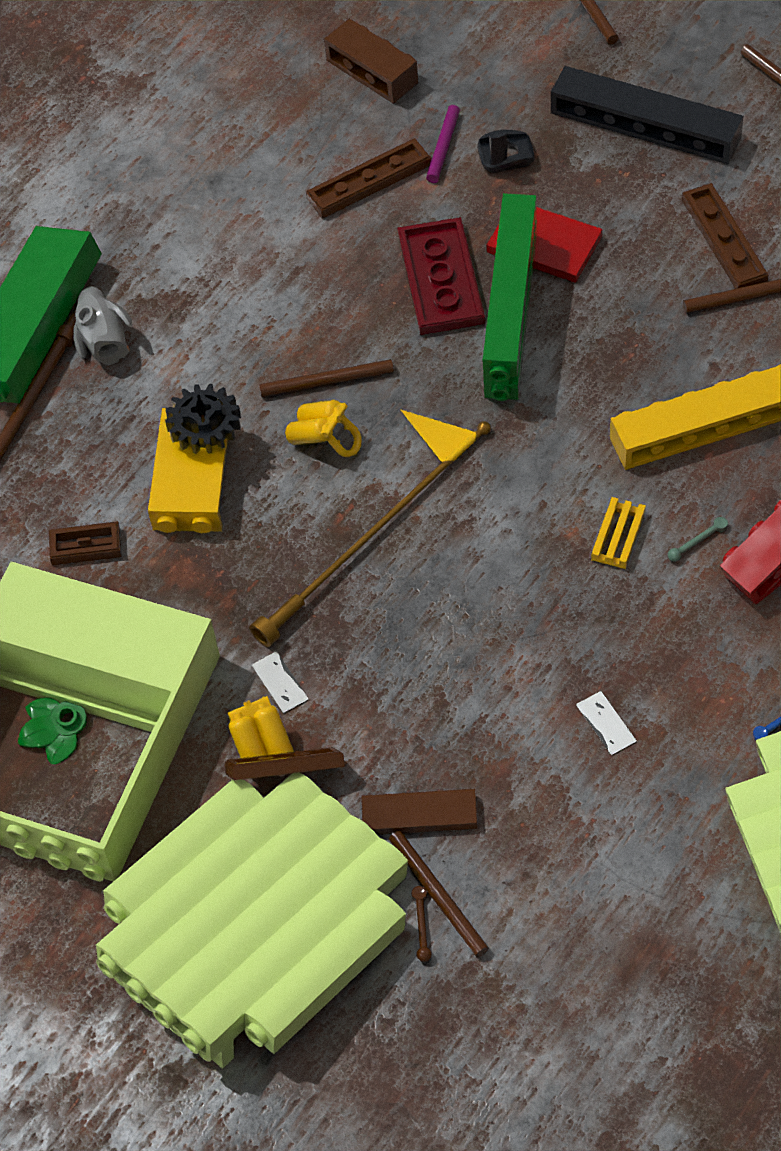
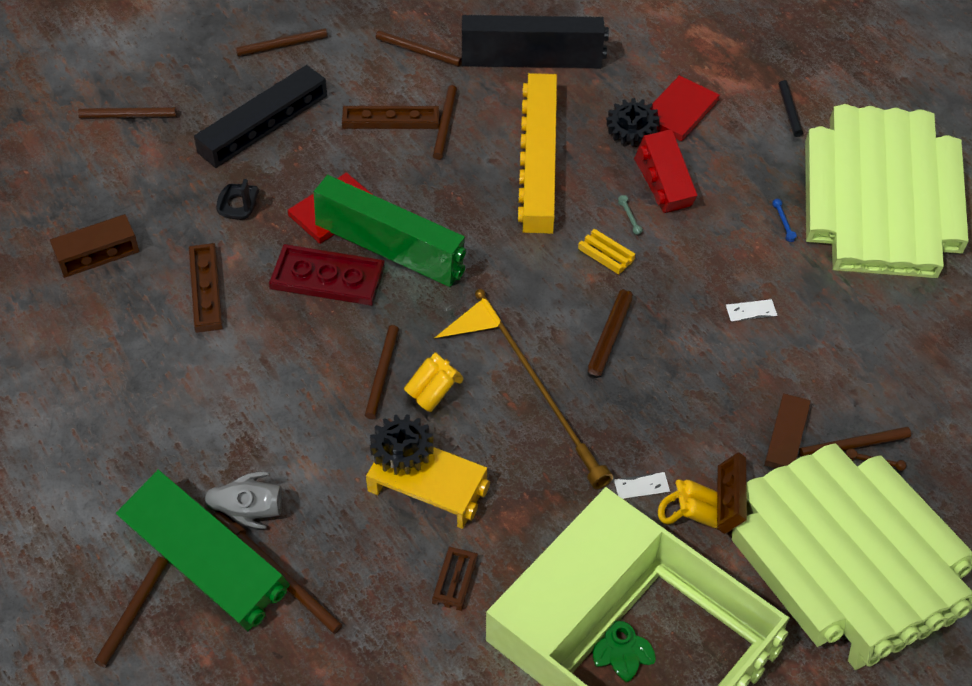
camera: 75 degrees left, 5 degrees down
magenta bar [426,105,460,183] -> none
none -> reddish brown axle [588,289,633,376]

